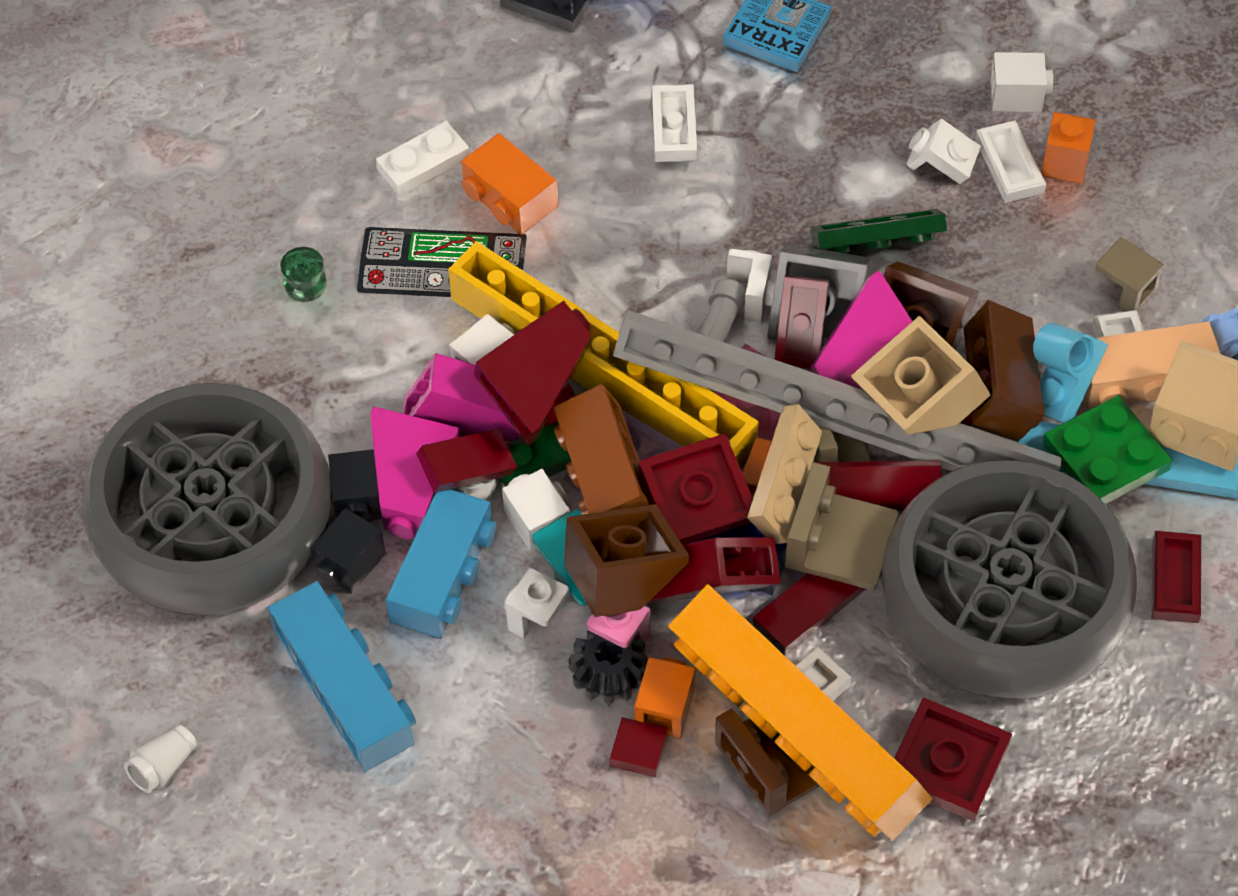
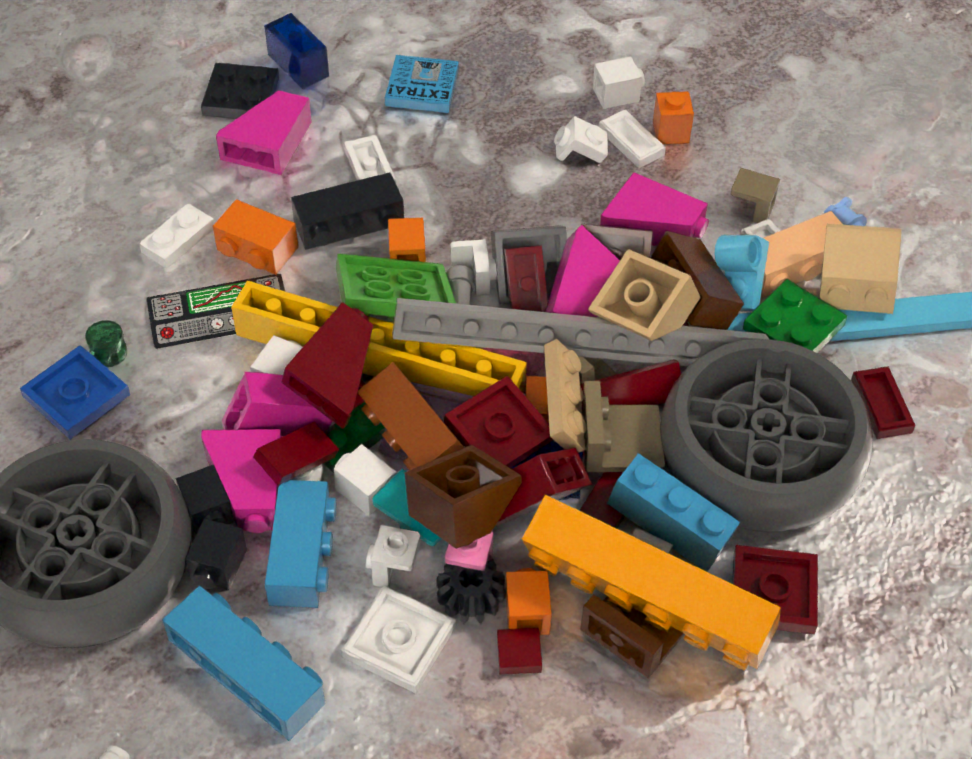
camera: 20 degrees left, 5 degrees down
dark green plate [810,208,947,253] -> none
none -> blue plate [20,345,131,440]
none -> dark pink slope [216,90,312,175]
none -> black brick [291,172,404,250]
none -> bright green plate [335,254,456,320]
none -> white tile [341,585,456,694]
none -> orange brick [388,217,426,262]
none -> dark pink slope [600,172,709,246]
none -> dark azure brick [607,453,740,572]

